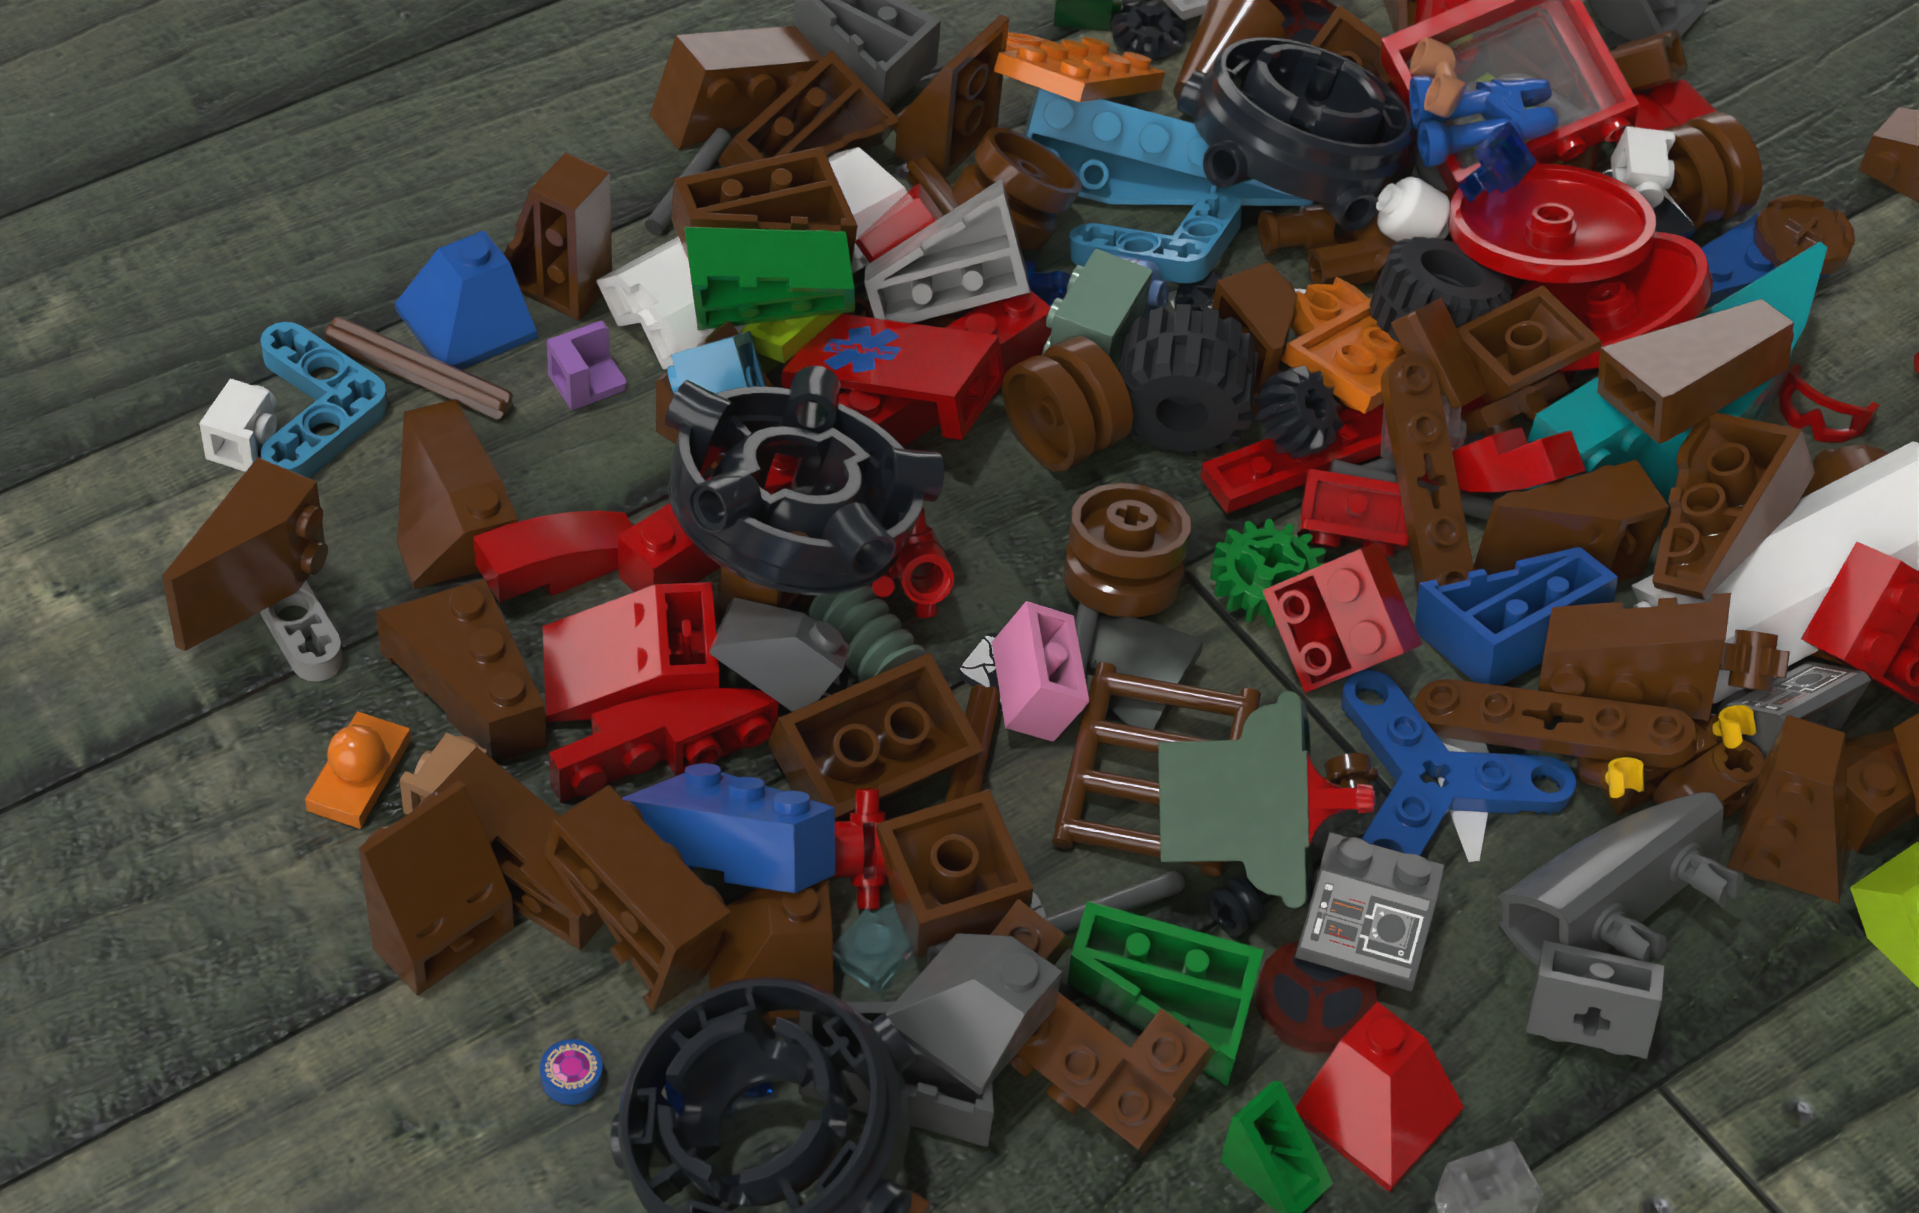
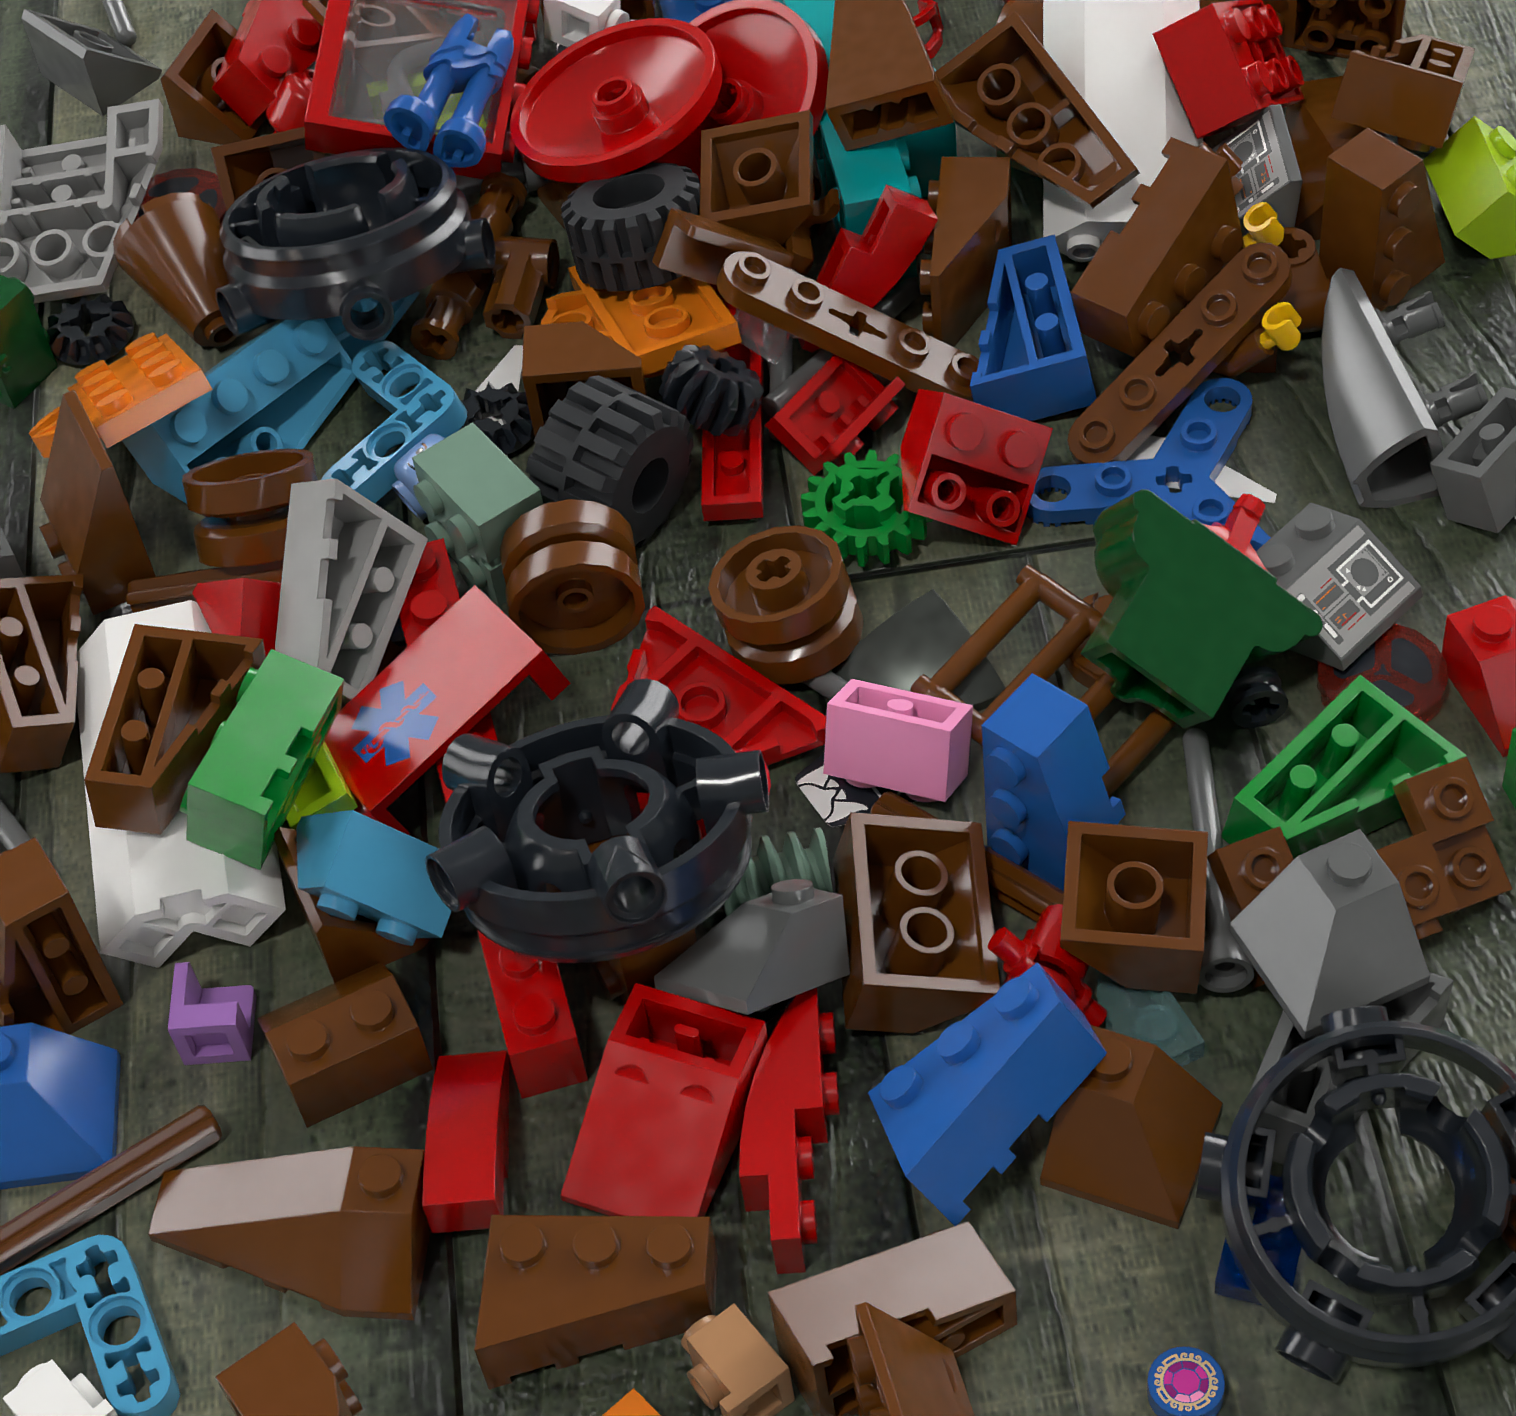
camera: 50 degrees left, 0 degrees up
reddish brown wedge [544,785,731,1013] -> none
white head [1376,176,1451,243] -> none
nougat bar [1410,37,1467,118] -> none
clear blue plate [1458,121,1537,203] -> none
none -> reddish brown slope [257,962,433,1128]
none -> red wing [611,605,826,766]
none -> blue wedge [982,673,1126,891]

